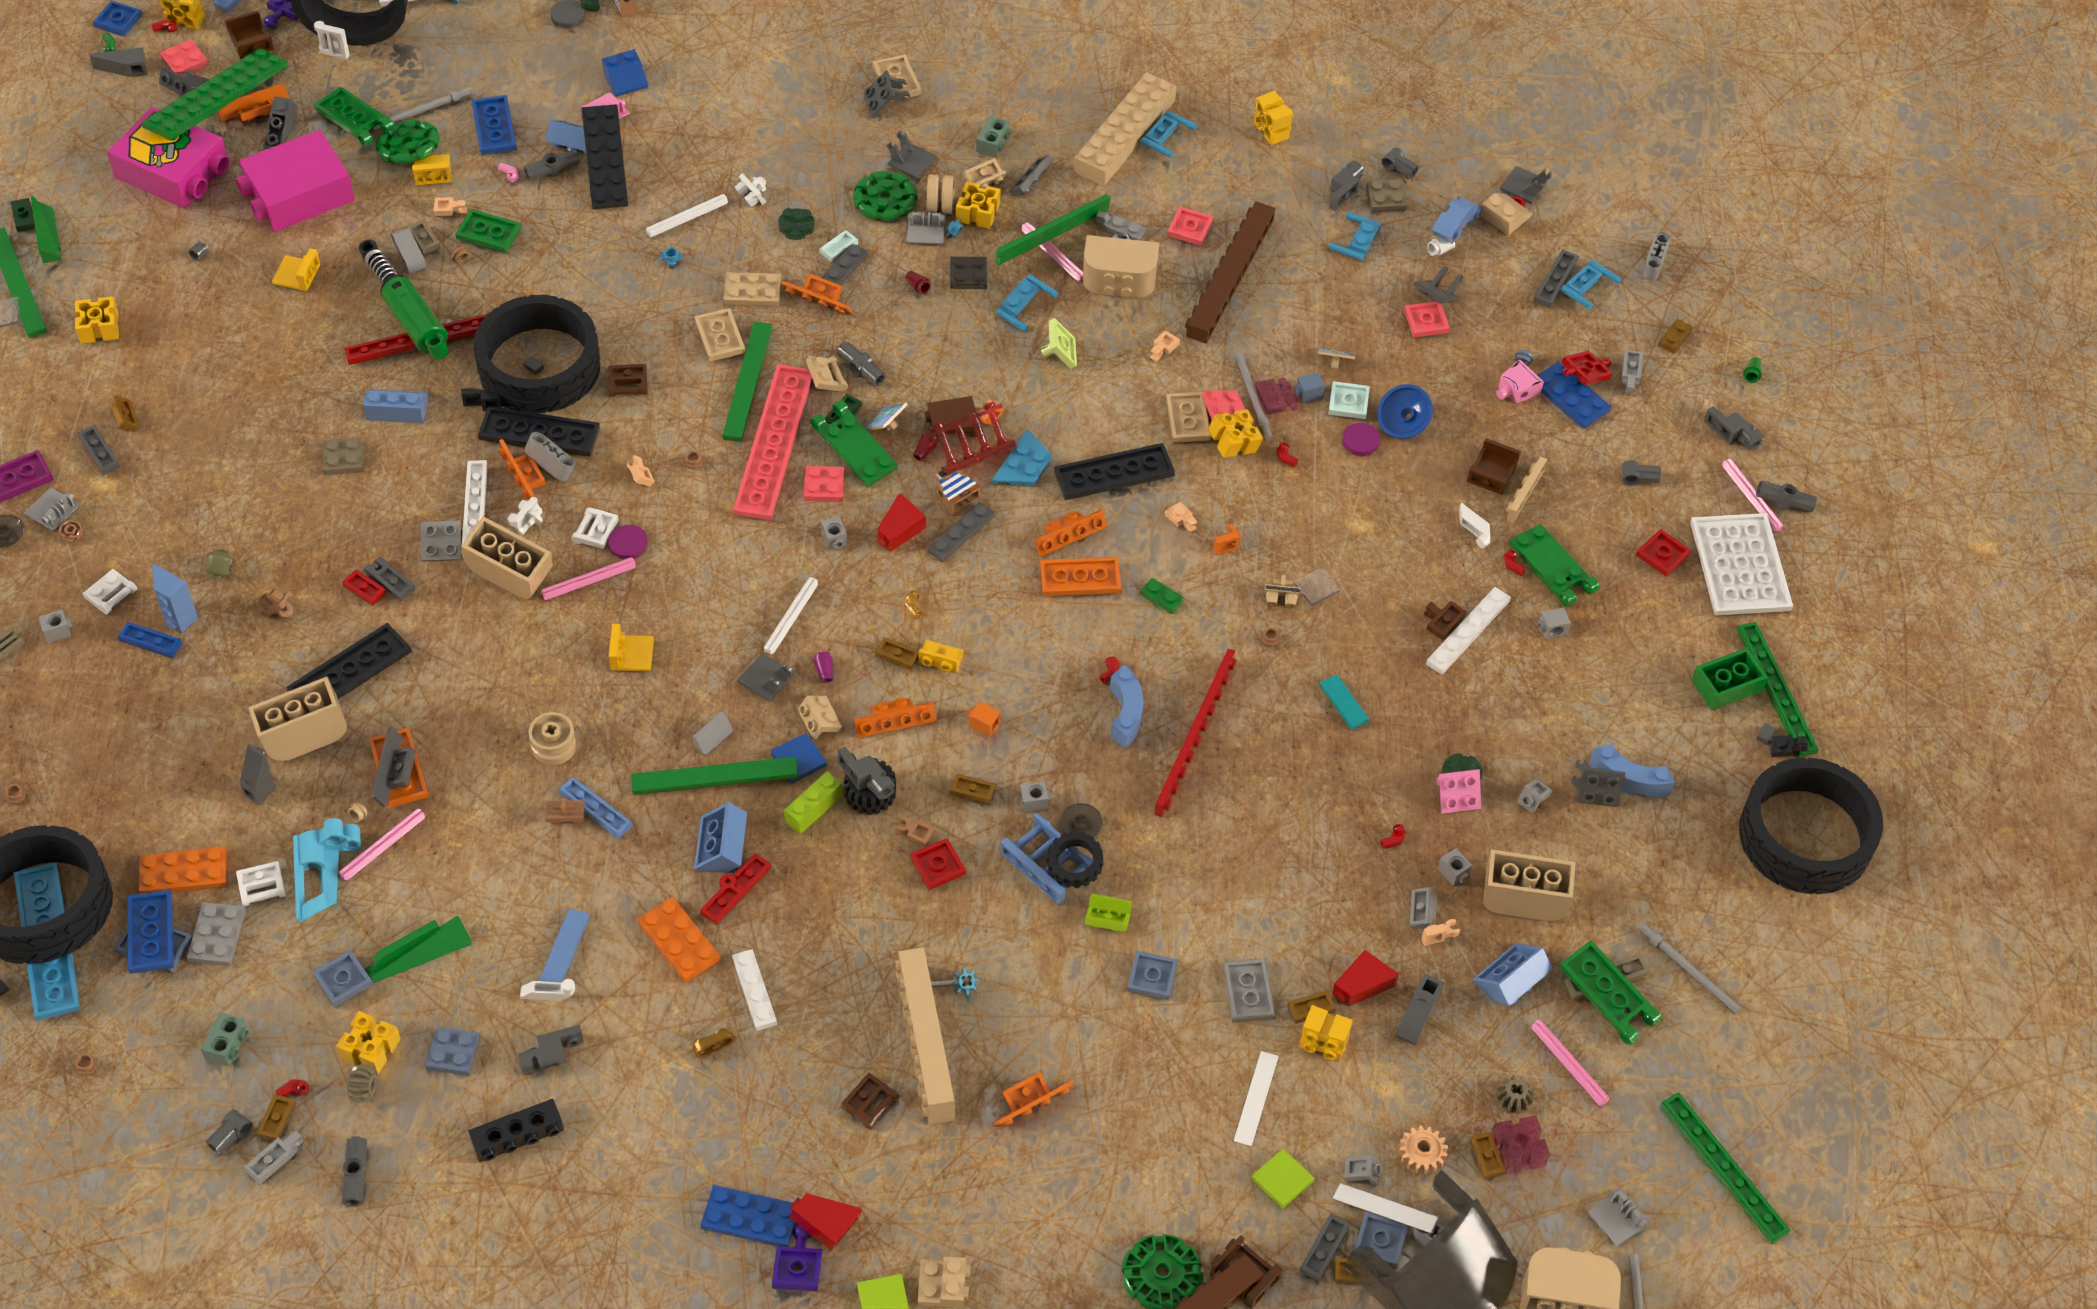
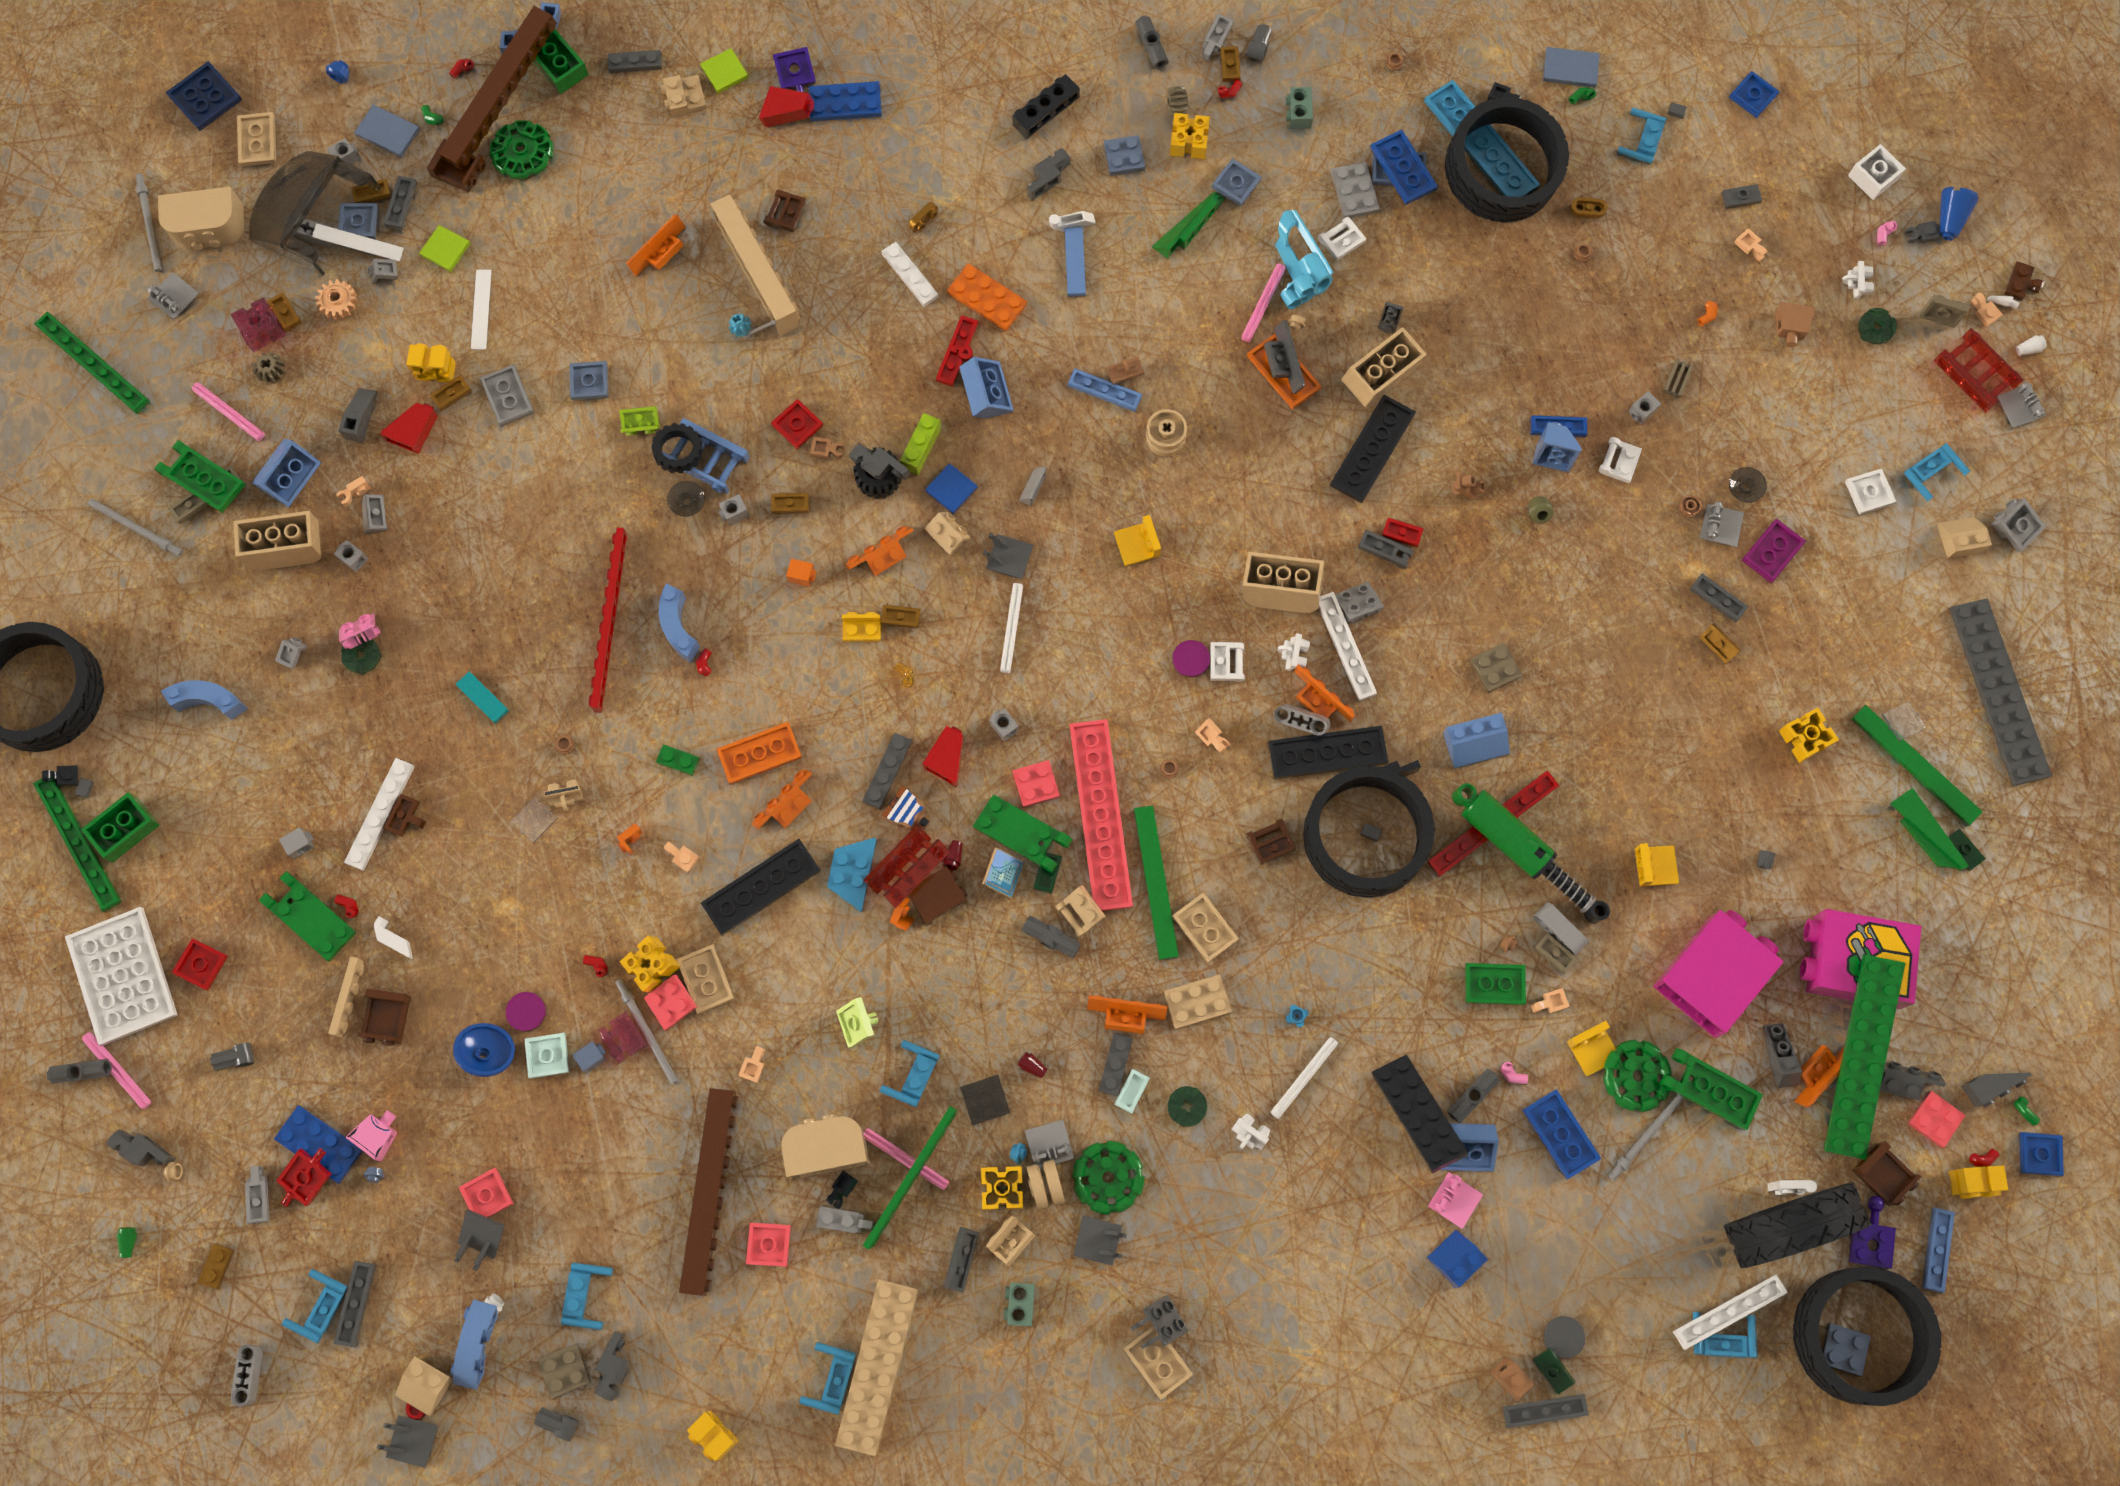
camera: 165 degrees right, 20 degrees up
orange plate [139,846,227,894] -> none
bright pink axle [541,557,636,600] -> none
green tile [632,756,798,795] -> none
magenta cone [813,652,833,683] -> none
tan piece [1318,348,1355,369] -> none
red arm [1380,824,1406,849] -> none
dark grey plate [1572,759,1625,807] -> none

